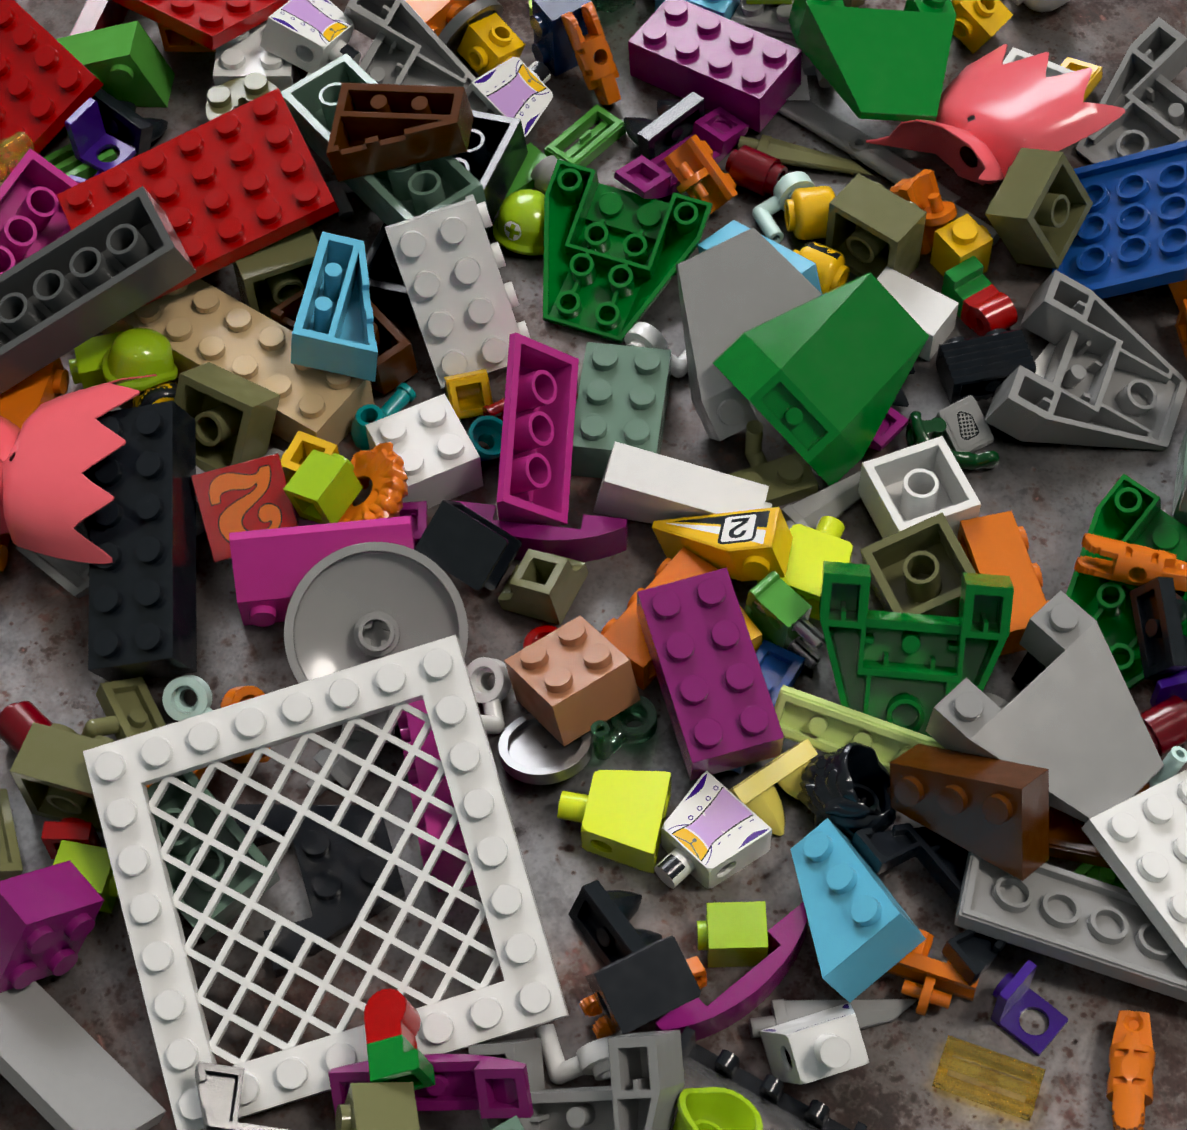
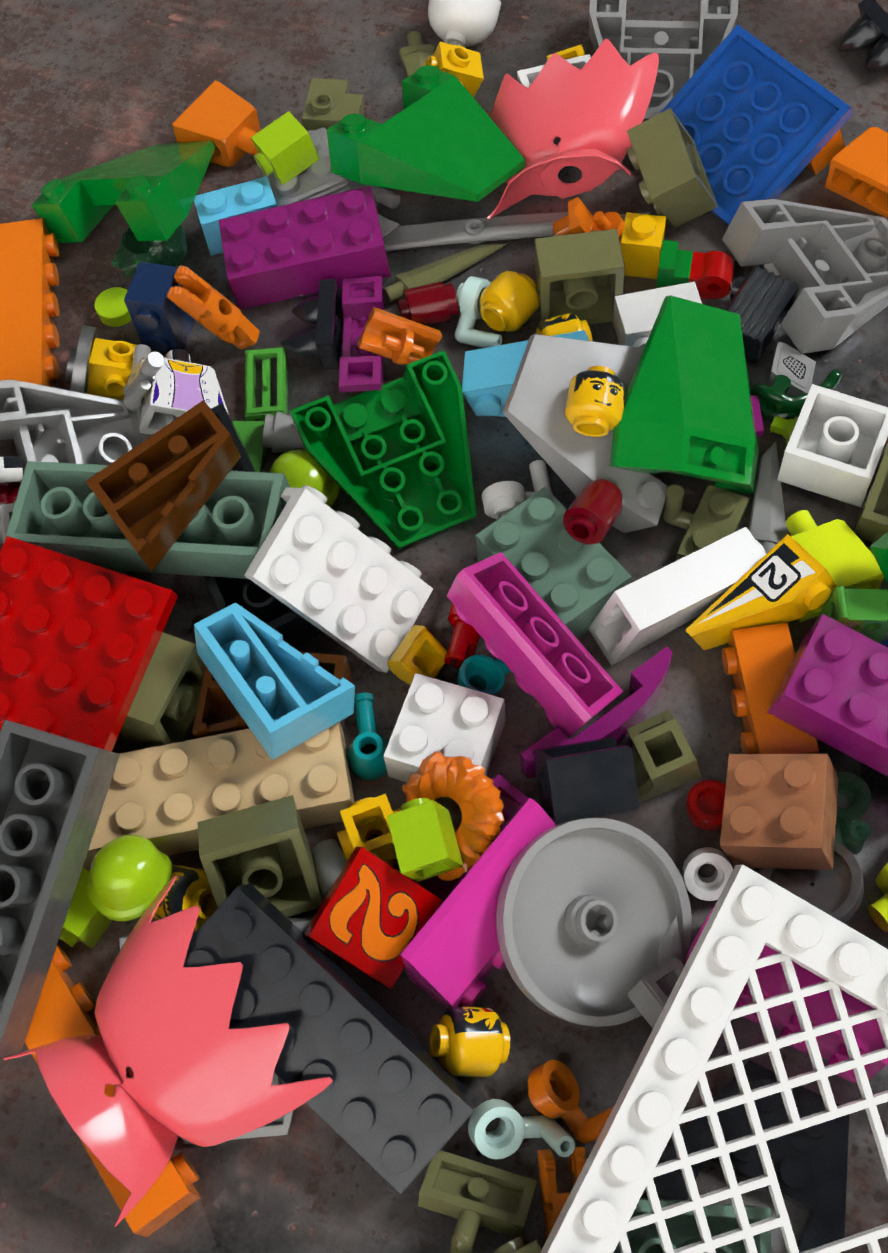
camera: 40 degrees left, 5 degrees up
none -> light grey piece [123,344,165,410]
none -> yellow head [429,1007,510,1077]
none -> dark red brick [563,479,622,545]
none -> yellow head [564,366,627,437]

